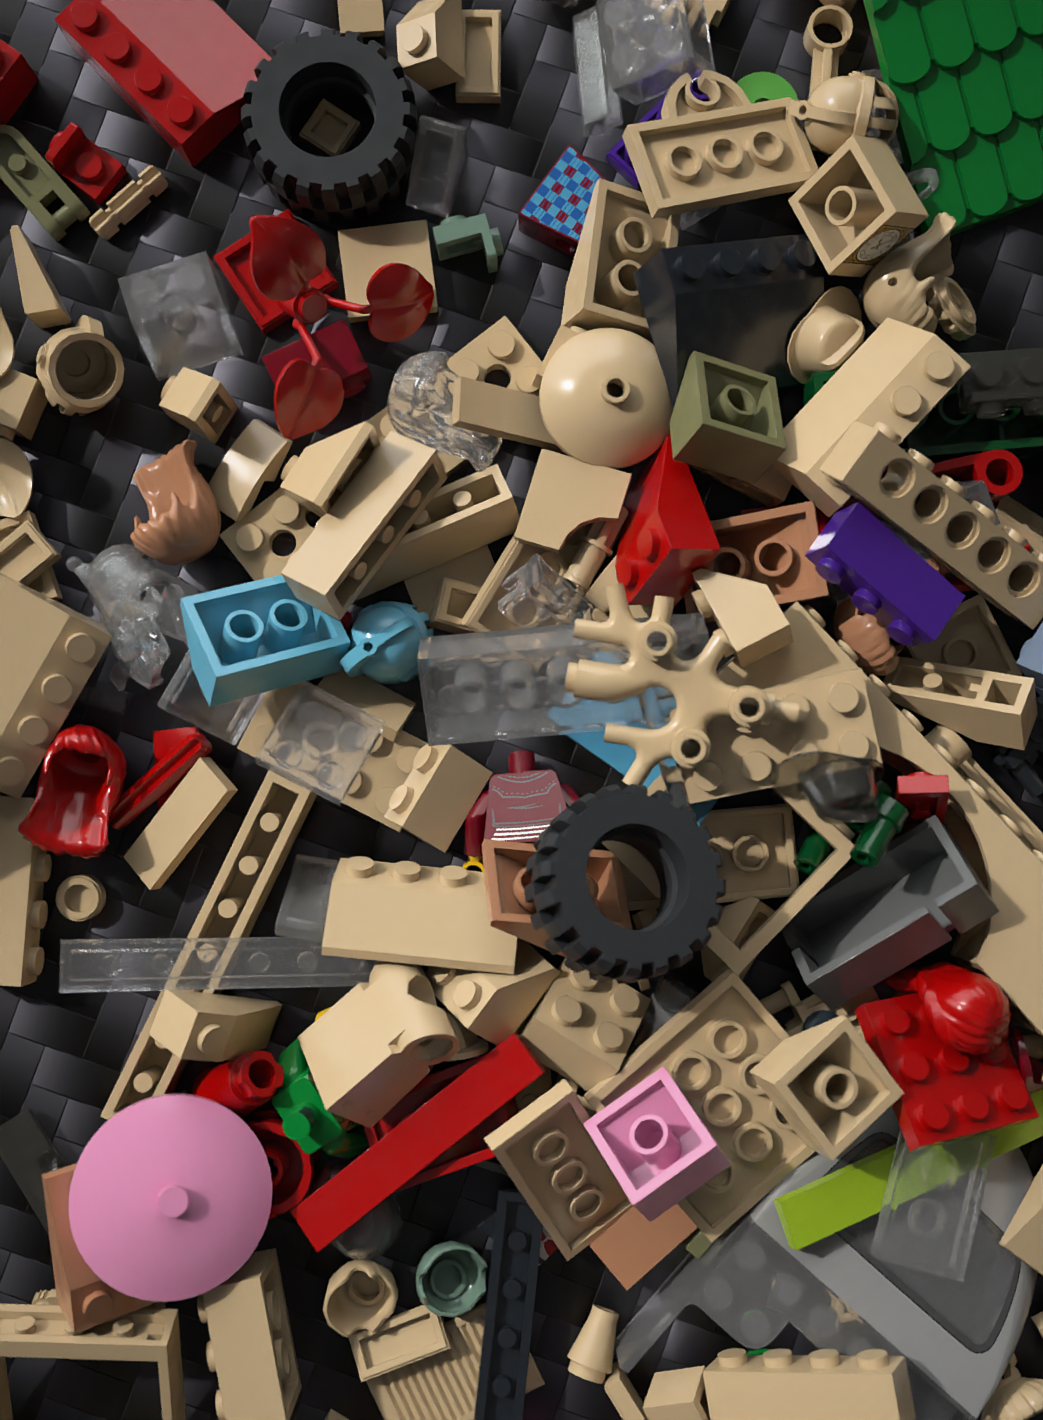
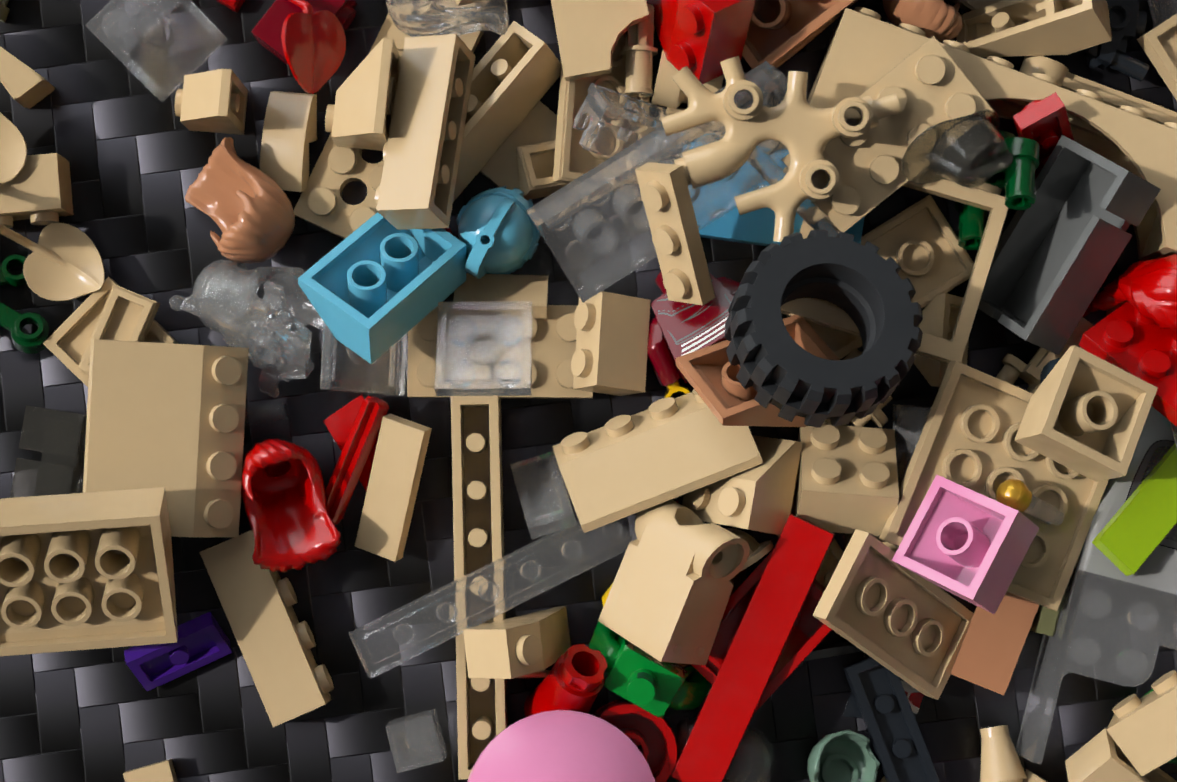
camera: 30 degrees left, 0 degrees up
tan helmet [36,315,124,416] -> none
tan tile [56,874,106,921] -> none
tan slope [691,569,793,669] -> none
none -> clear brick [385,708,448,773]
none -> tan plate [635,162,715,306]
none -> piece [996,479,1064,526]

